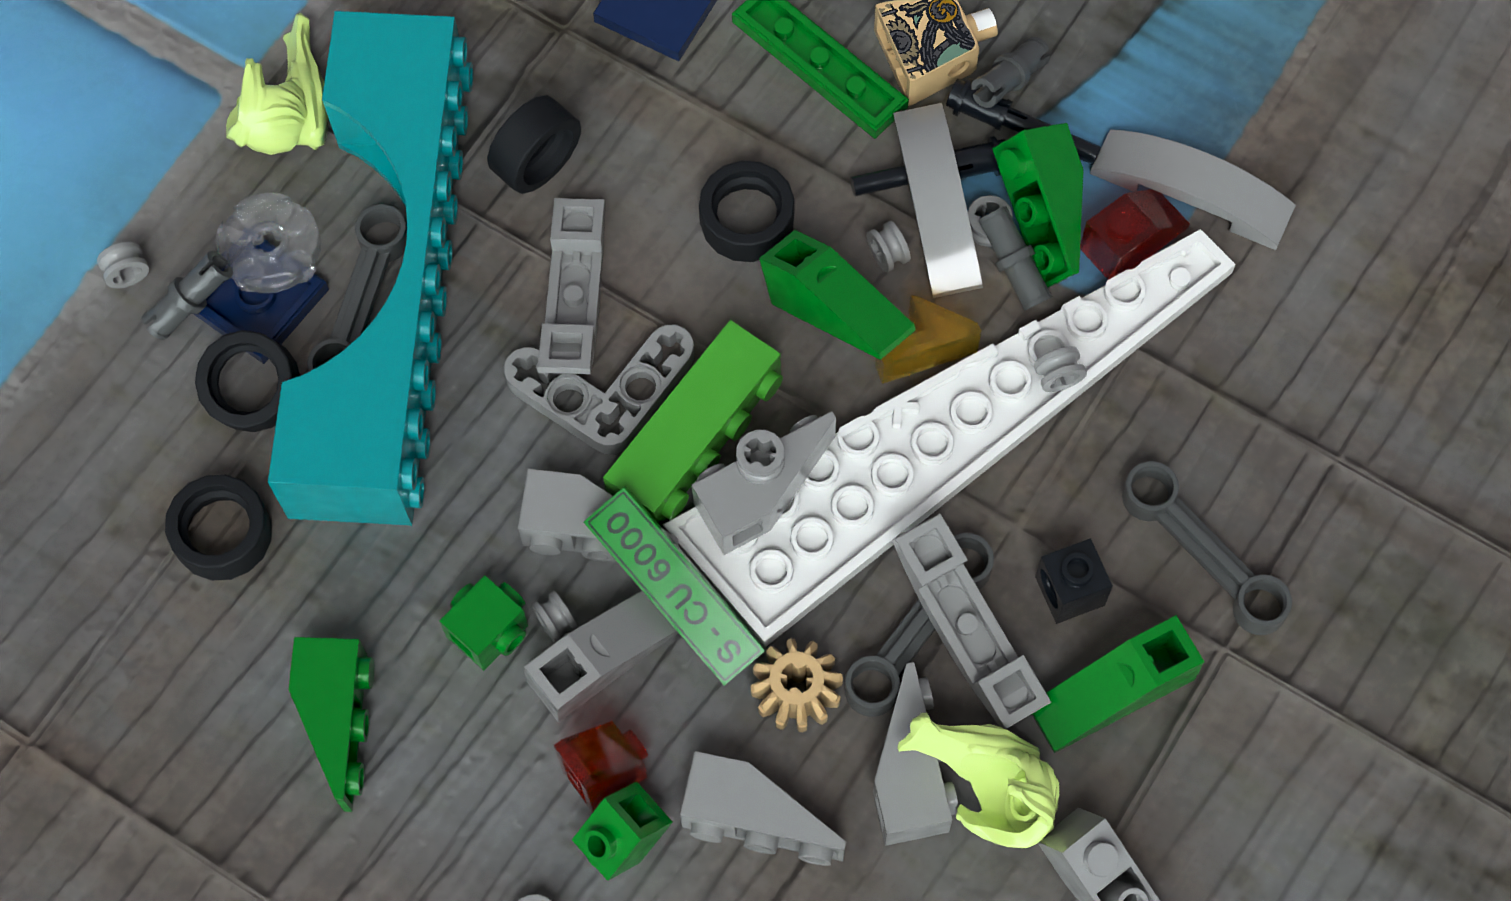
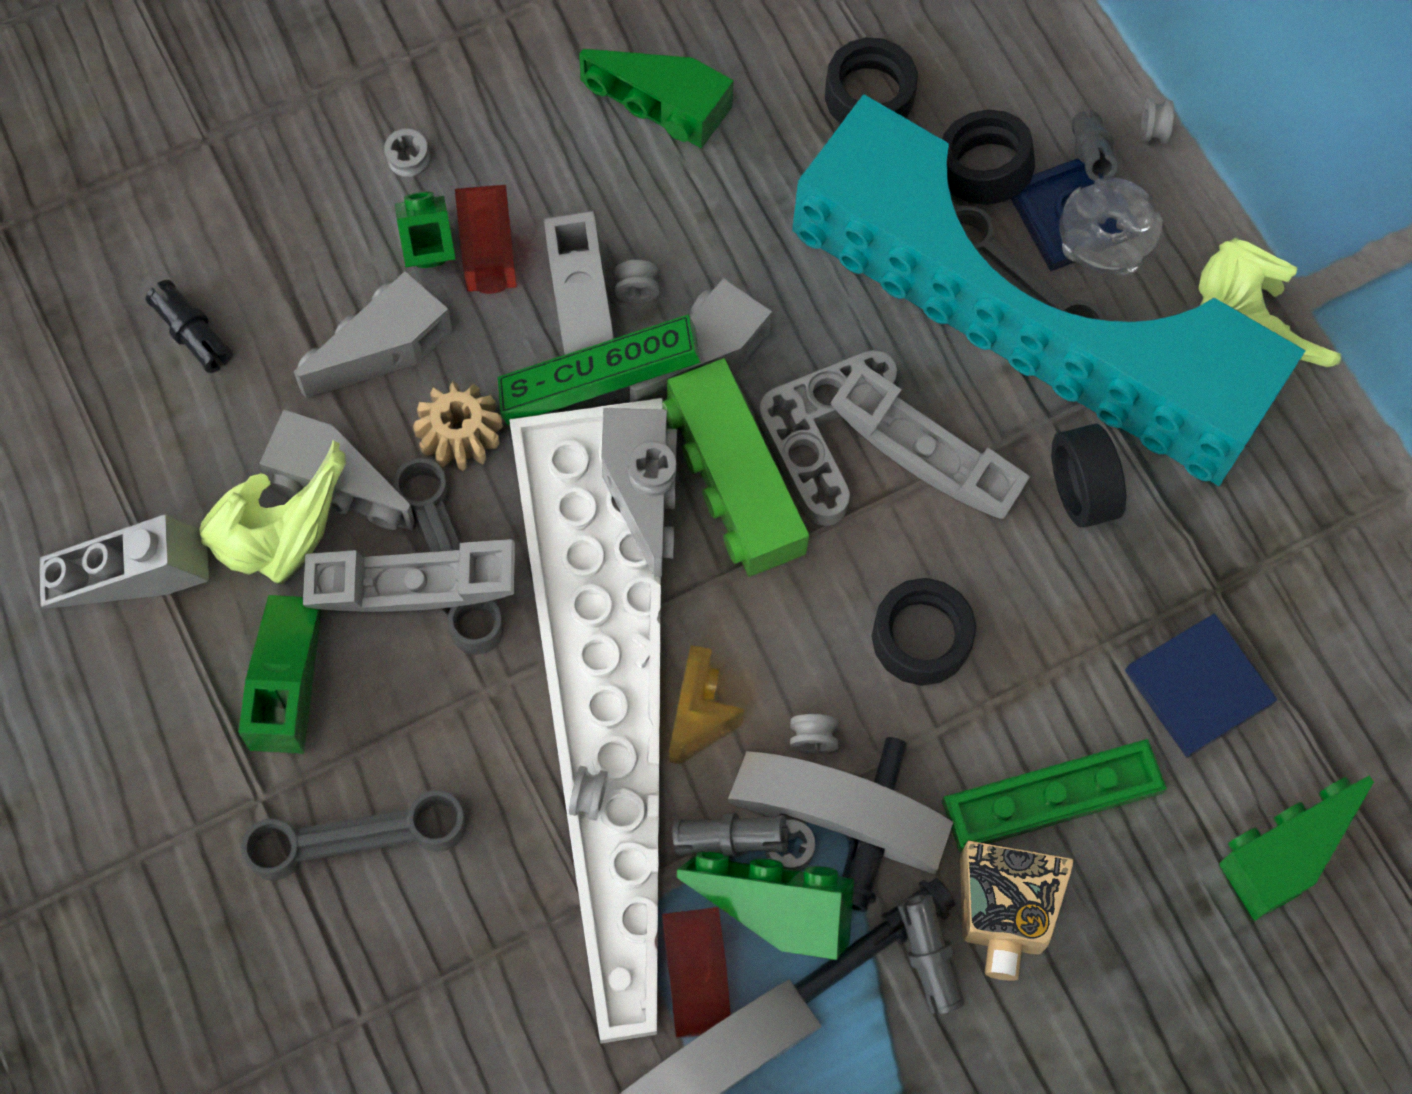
camera: 115 degrees right, 0 degrees up
green brick [439,575,528,671] -> none
green slope [759,230,916,360] -> none
black brick [1035,538,1113,624] -> none

